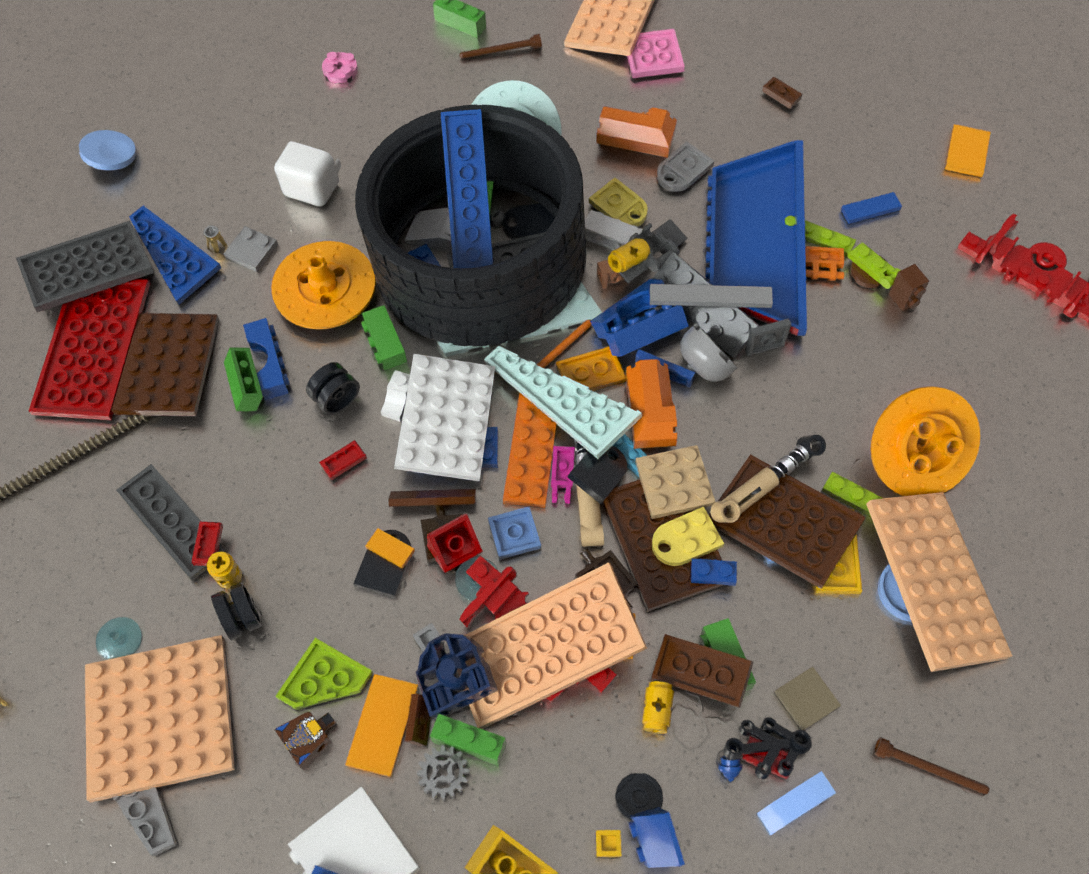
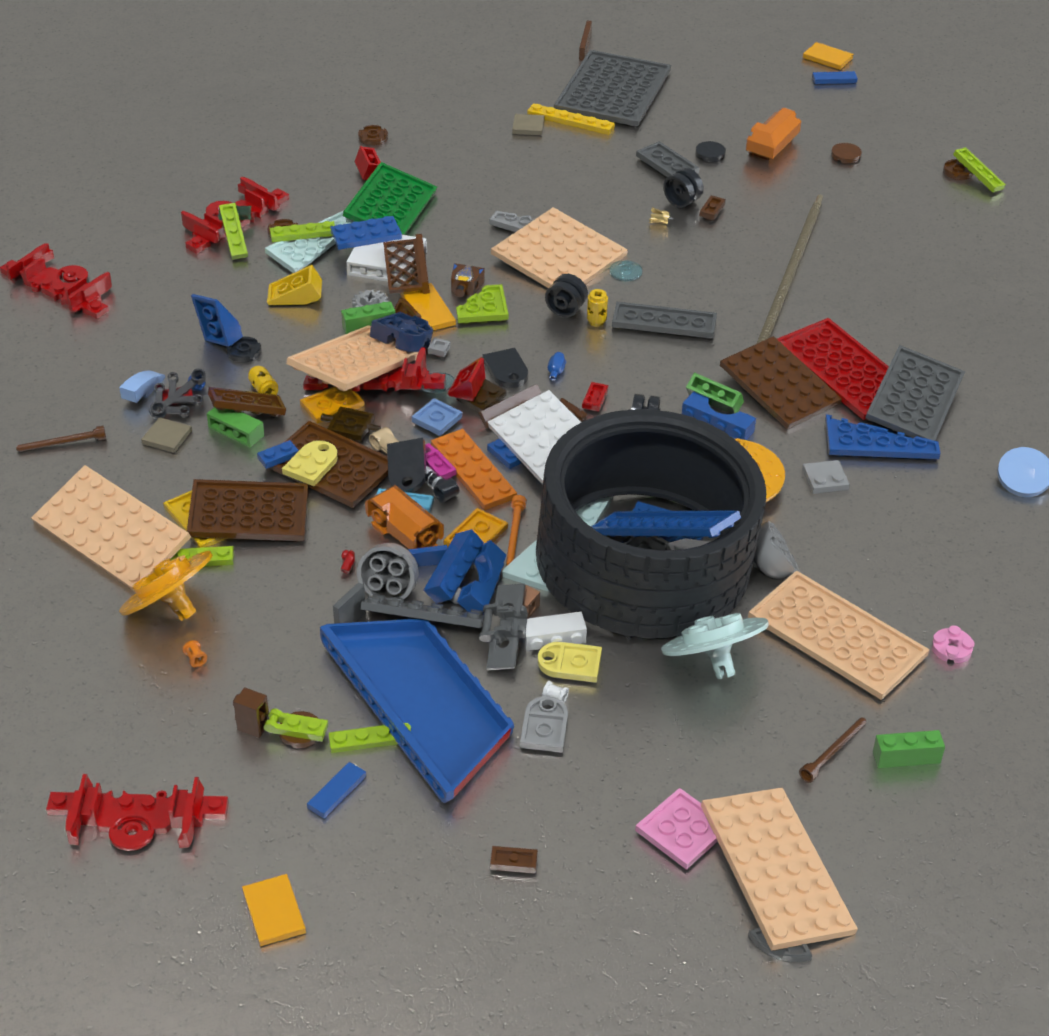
camera: 140 degrees right, 20 degrees down
red plate [191,521,223,566] -> none
piece [203,225,227,253] -> none
white piece [274,141,341,206] -> none
light orange tile [365,528,415,569] -> none
light aqua wing [484,346,642,459] -> none
orange brick [596,106,677,158] -> none
yellow plate [596,830,621,857] -> none
yellow piece [608,238,650,273] -> none
tan plate [635,445,715,519] -> none
light grey tile [650,284,773,308] -> none
piece [711,435,826,523] -> none
orange plate [805,246,844,281] -> none
none -> orange bush [182,640,207,668]
none -> red arm [340,550,355,574]
none -> reddish brown fence [383,234,430,294]
none -> white bush [542,681,569,703]
none -> blue plant [547,352,566,381]
none -> reddish brown axle [560,398,587,422]
none -> light nougat plate [748,571,930,700]

